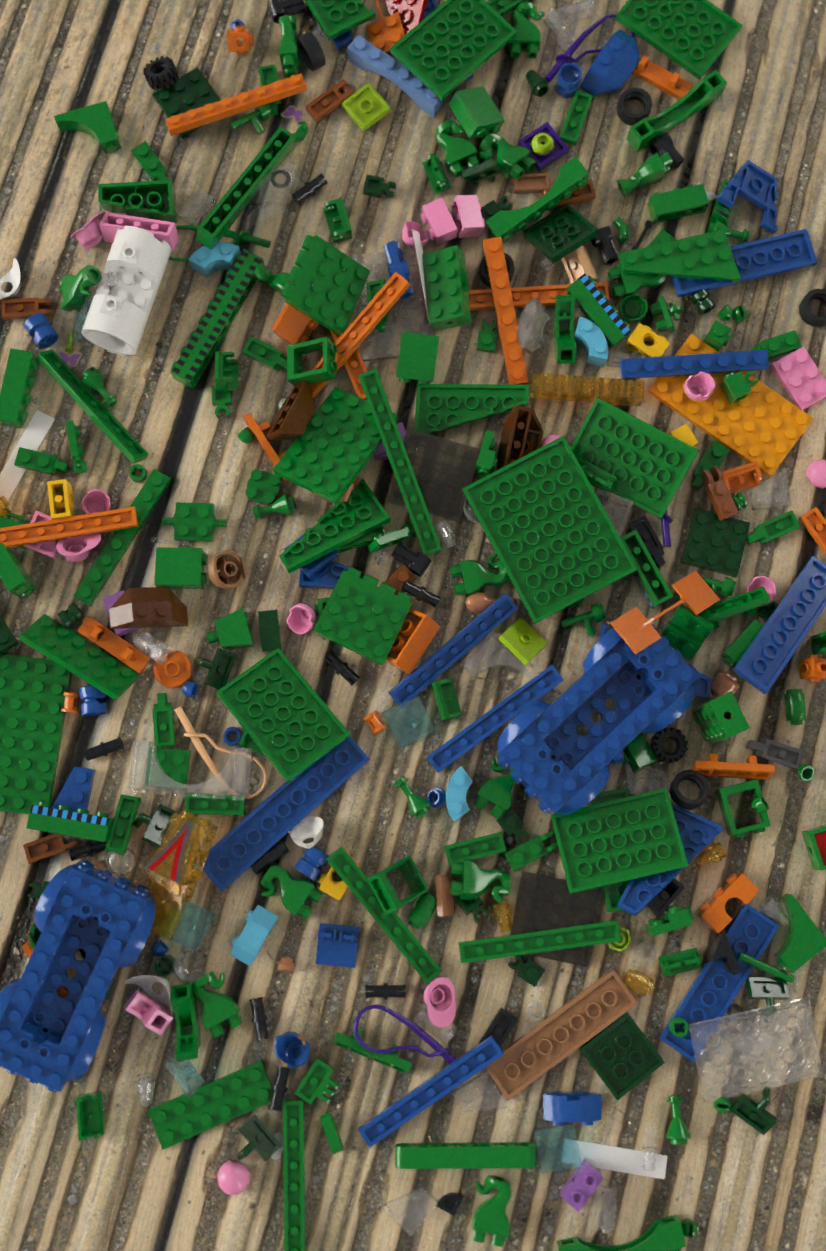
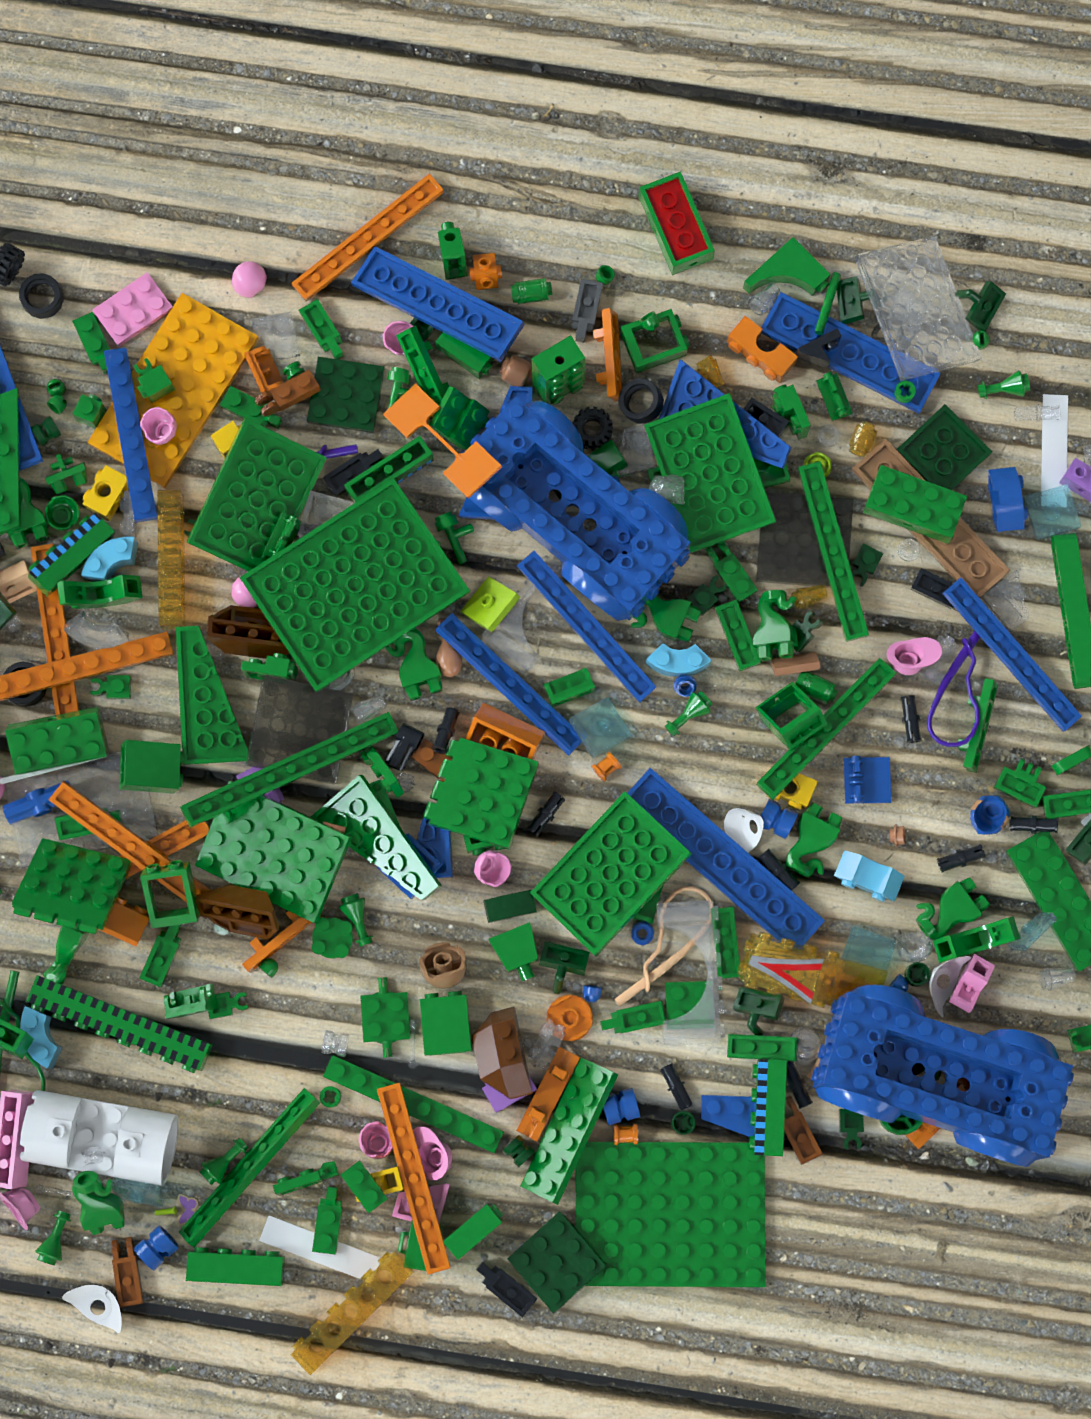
camera: 95 degrees left, 0 degrees up
none -> green piece [35,1210,71,1266]
none -> clear wheel [322,1030,349,1057]
none -> green plate [341,1160,388,1214]
none -> clear hair [649,475,684,504]
none -> dark green wheel [671,1111,695,1135]
none -> green brick [862,465,967,544]

